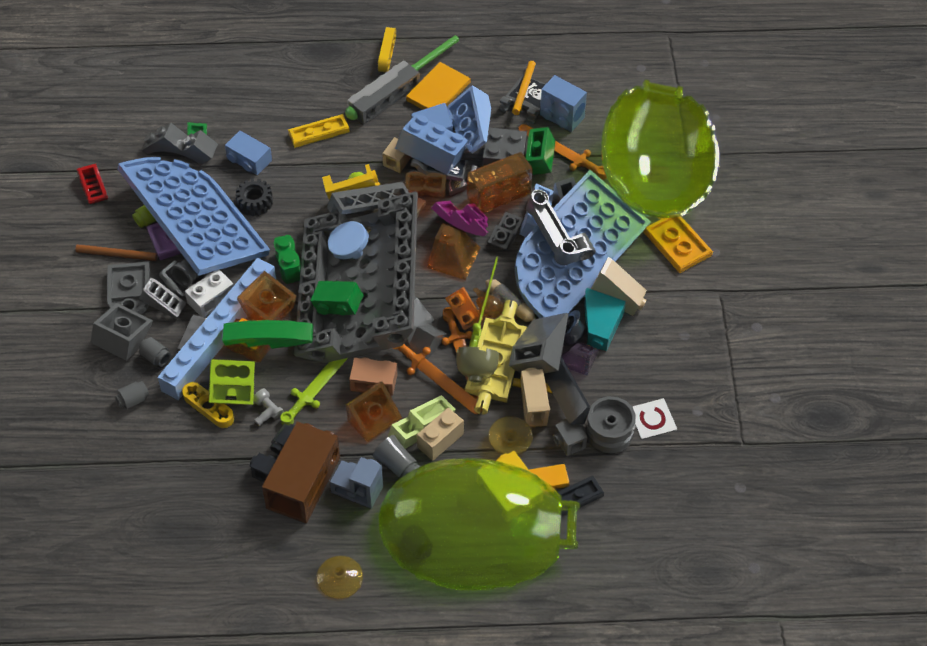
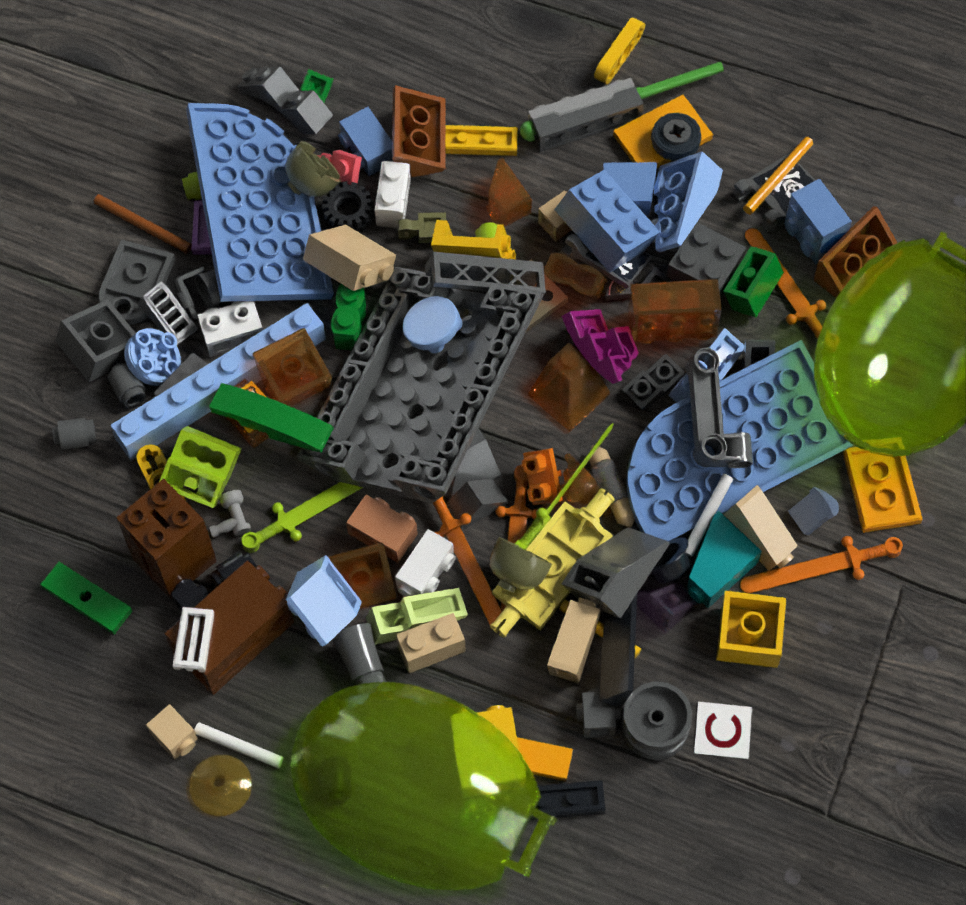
camera: 25 degrees right, 10 degrees up
red slope [77,163,108,204] -> none
green brick [310,281,363,315] -> none
sand blue brick [330,457,383,509] -> none
clear yellow dish [489,416,533,455] -> none
none -> green tile [40,561,132,635]
none -> reddish brown brick [116,479,217,600]
none -> light blue tile [124,328,181,386]
none -> tan brick [146,704,198,760]
none -> white tile [173,607,215,672]
none -> white bar [194,722,283,768]
none -> olive cylinder [285,141,341,197]
none -> light blue slope [286,555,362,647]
none -> tan brick [303,225,396,291]
none -> coral plate [319,150,362,185]
none -> white brick [375,161,411,228]
none -> dark orange slope [392,85,446,178]
none -> white brick [395,529,456,597]
none -> olive plate [398,212,446,243]
none -> clear orange slope [486,157,532,227]
none -> black wheel [651,113,702,161]
none -> white bar [686,474,733,557]
none -> yellow brick [716,591,786,668]
none -> orange sword [740,536,903,593]
none -> sand blue tile [788,487,839,535]
none -> dark orange slope [813,206,902,305]

